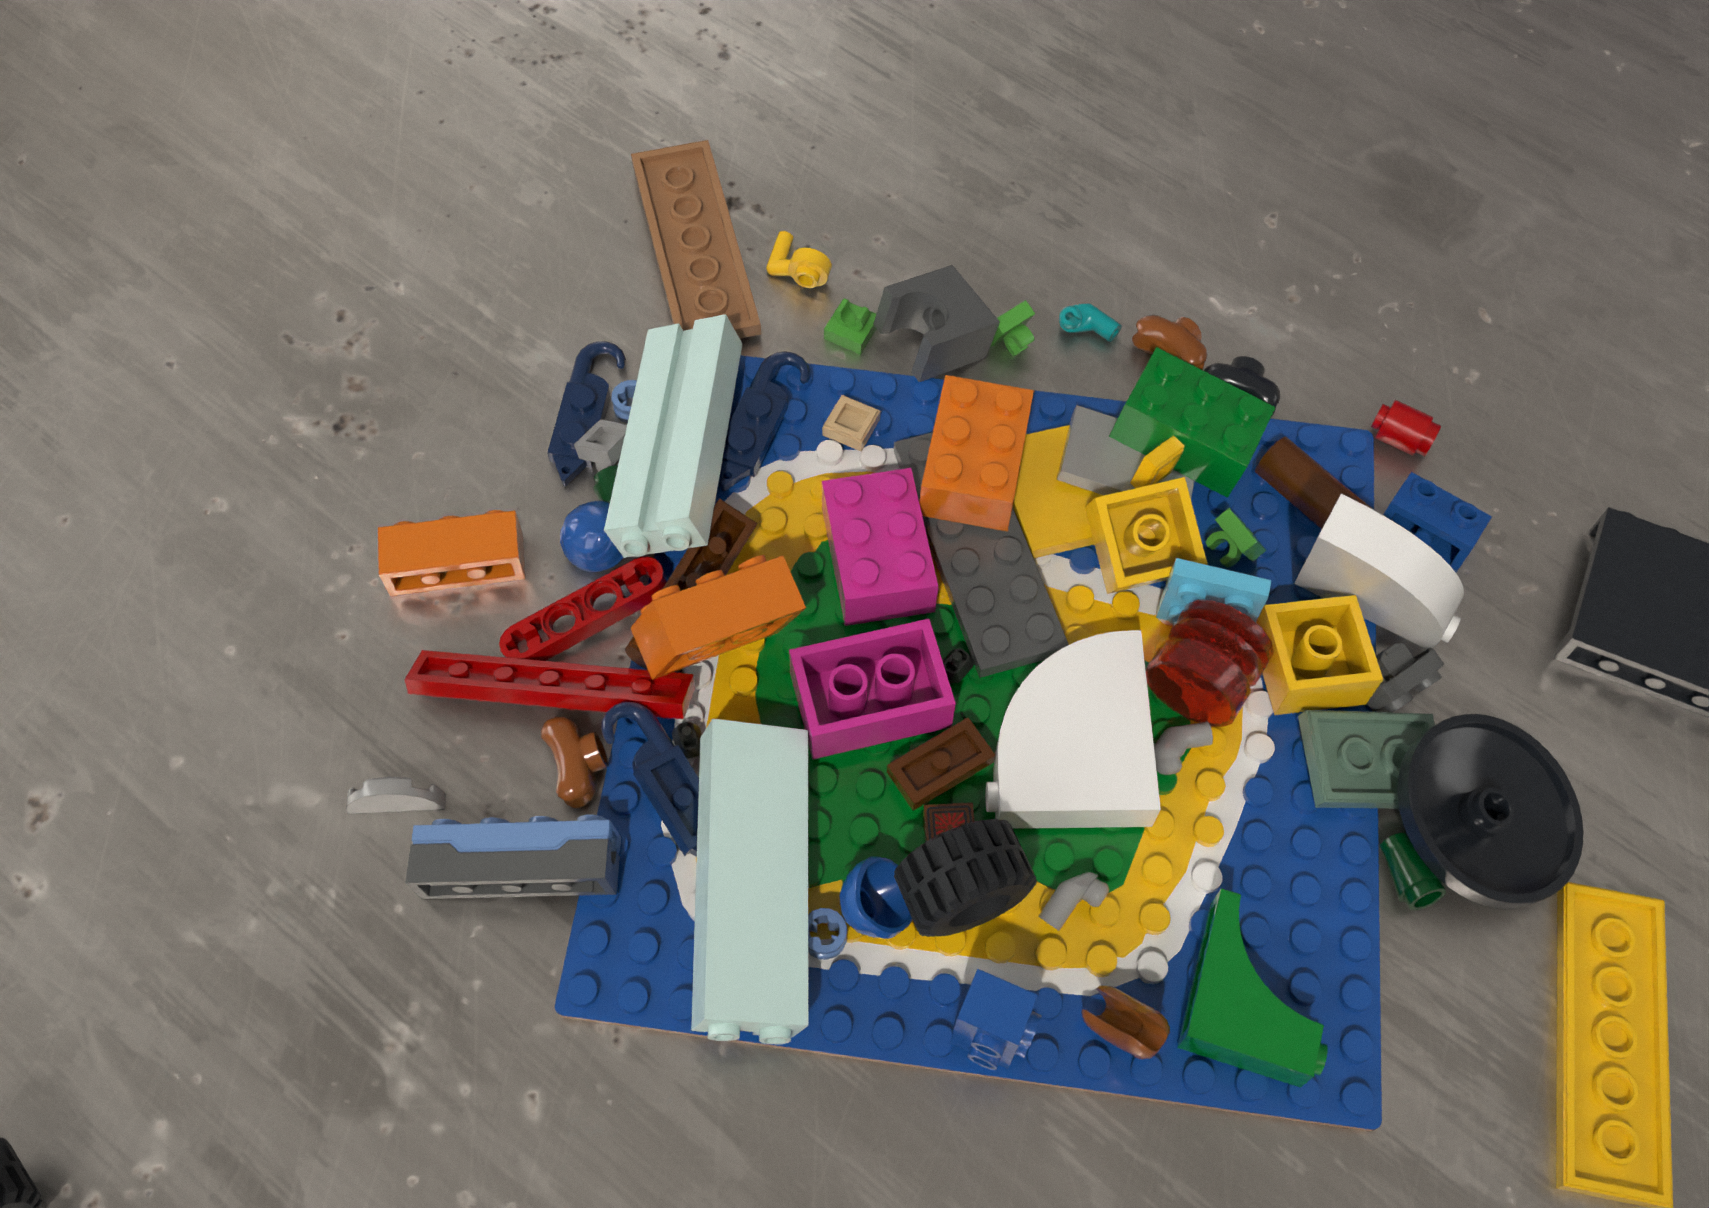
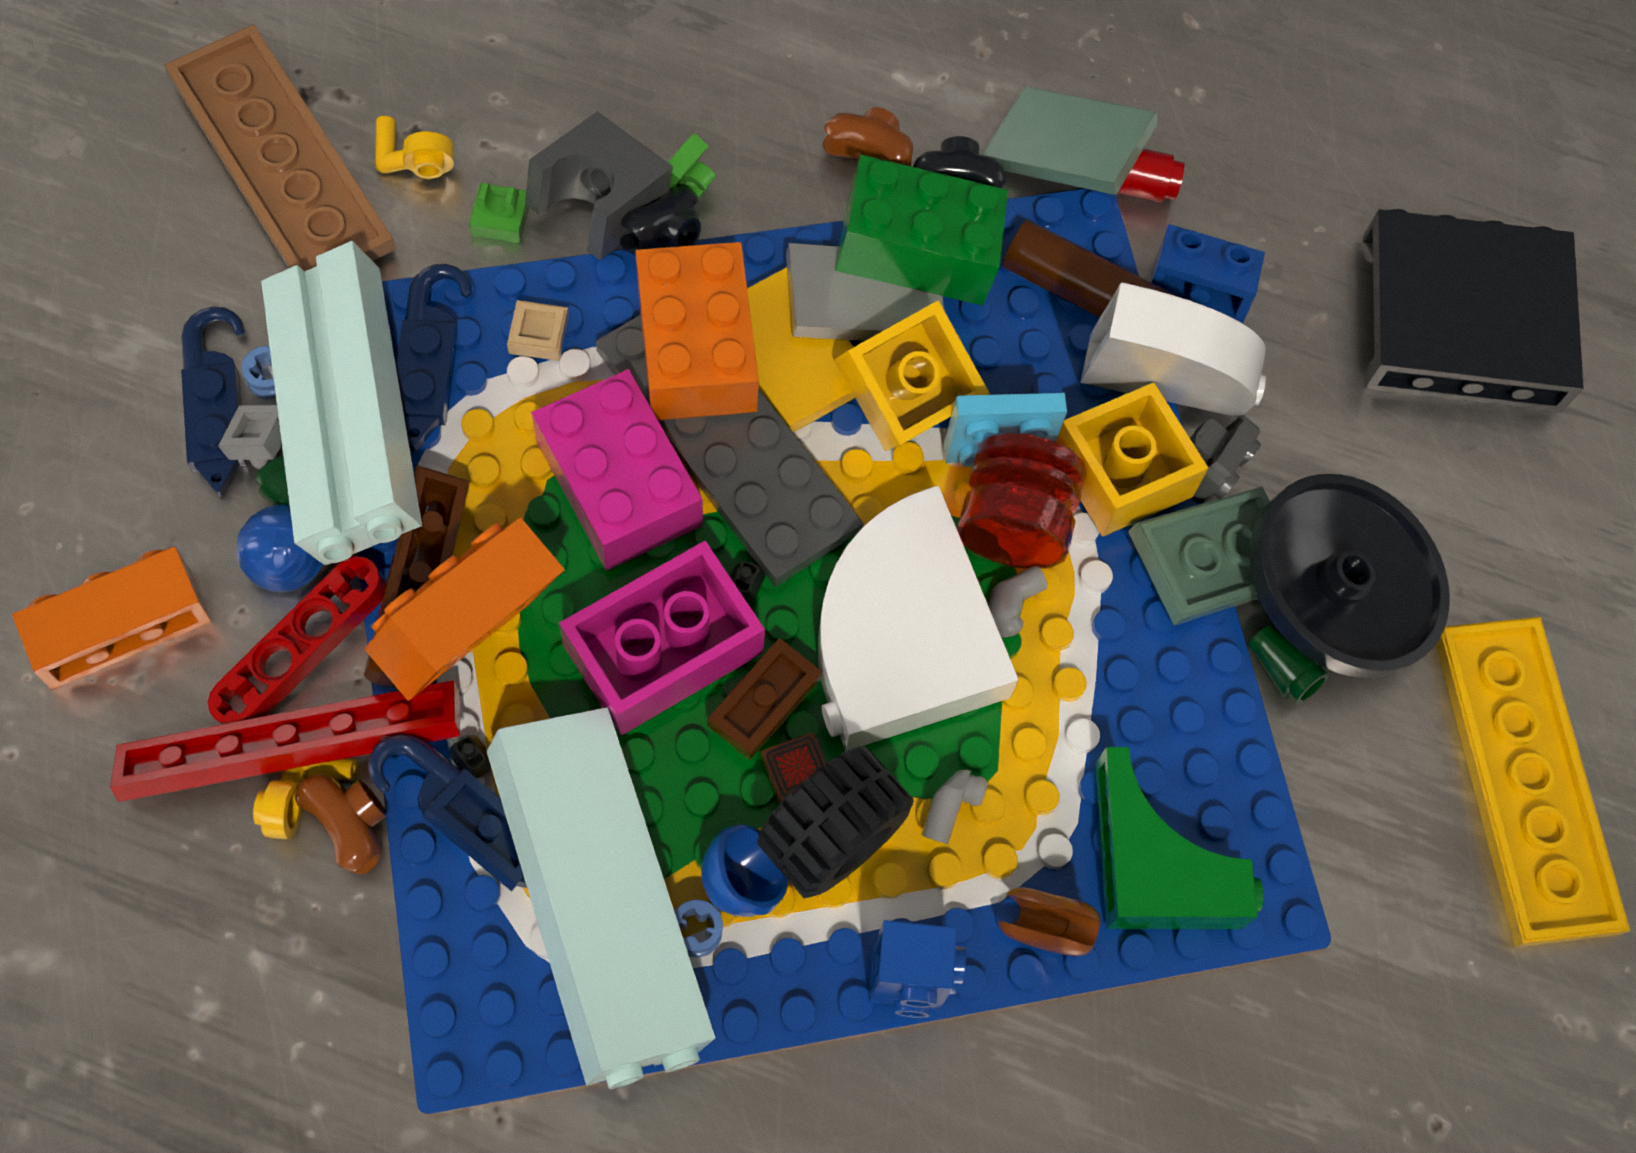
camera: 25 degrees left, 5 degrees up
light grey tile [346,777,446,814] -> none
dark grey piece [405,815,621,899] -> none
teal arm [1059,304,1122,342] -> none
yellow tile [1130,435,1185,488] -> none
bright green tile [1205,508,1267,568] -> none
none -> yellow plate [253,758,357,840]
none -> black piece [620,186,701,255]
none -> sand green tile [982,87,1158,195]

